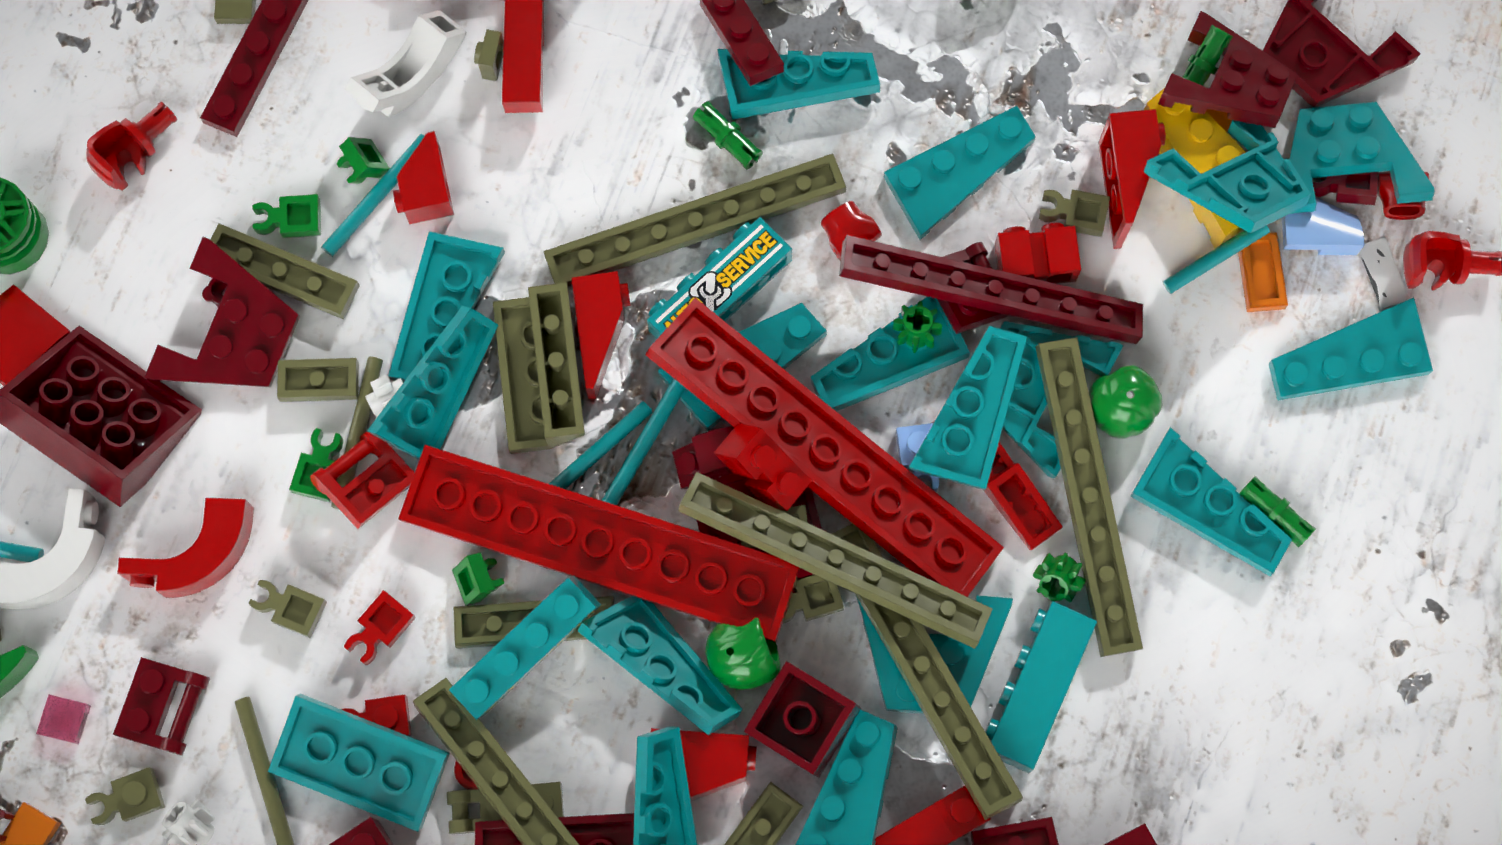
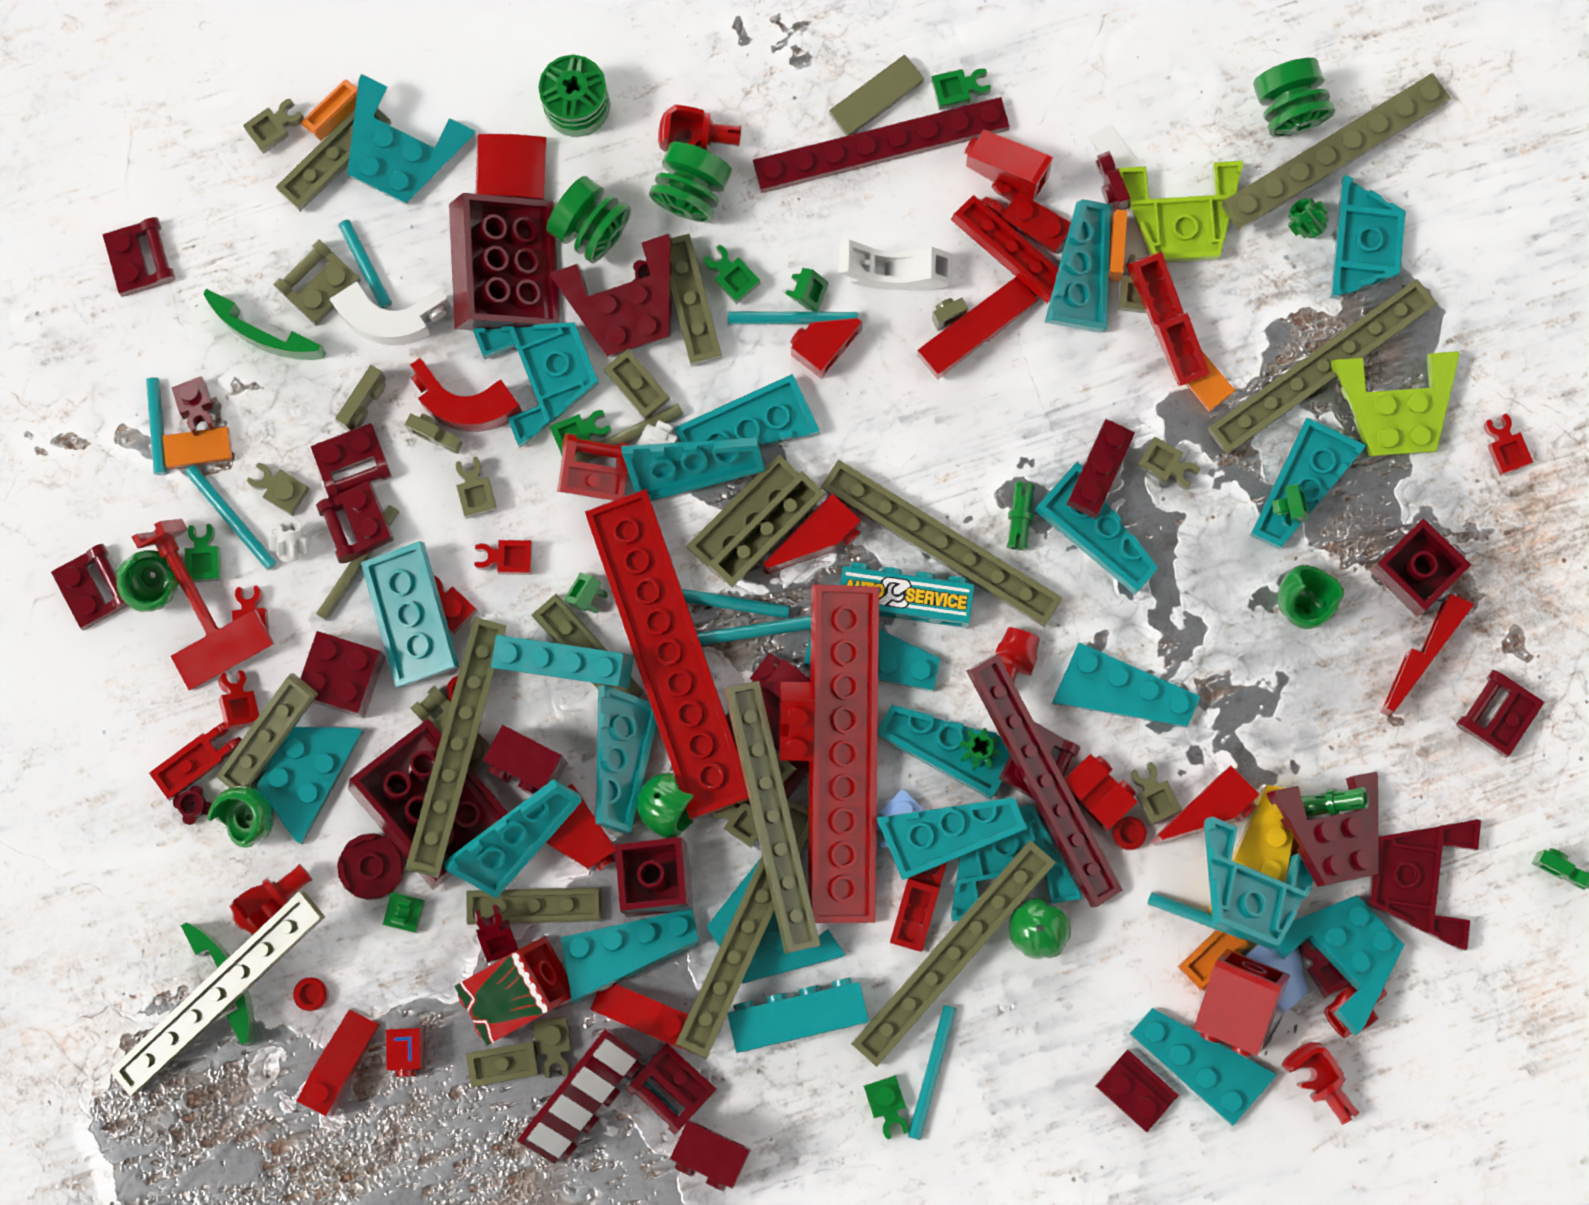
camera: 55 degrees right, 5 degrees up
clear pink tile [36,694,91,745] -> none
green gear [1033,552,1086,603] -> none
teal wing [1130,427,1292,576] -> none
green pin [1239,476,1316,548] -> none
none -> dark red plate [316,481,395,564]
none -> olive plate [335,365,386,431]
none -> olive plate [404,413,463,454]
none -> teal wing [473,322,599,448]
none -> dark red brick [483,724,568,796]
none -> green wheel [546,176,631,263]
none -> green wheel [649,142,732,223]
none -> green plate [863,1075,909,1139]
none -> teal bar [908,1005,957,1141]
none -> dark red plate [1095,1049,1179,1132]
none -> red tile [1112,816,1147,851]
none -> slope [1193,948,1291,1057]

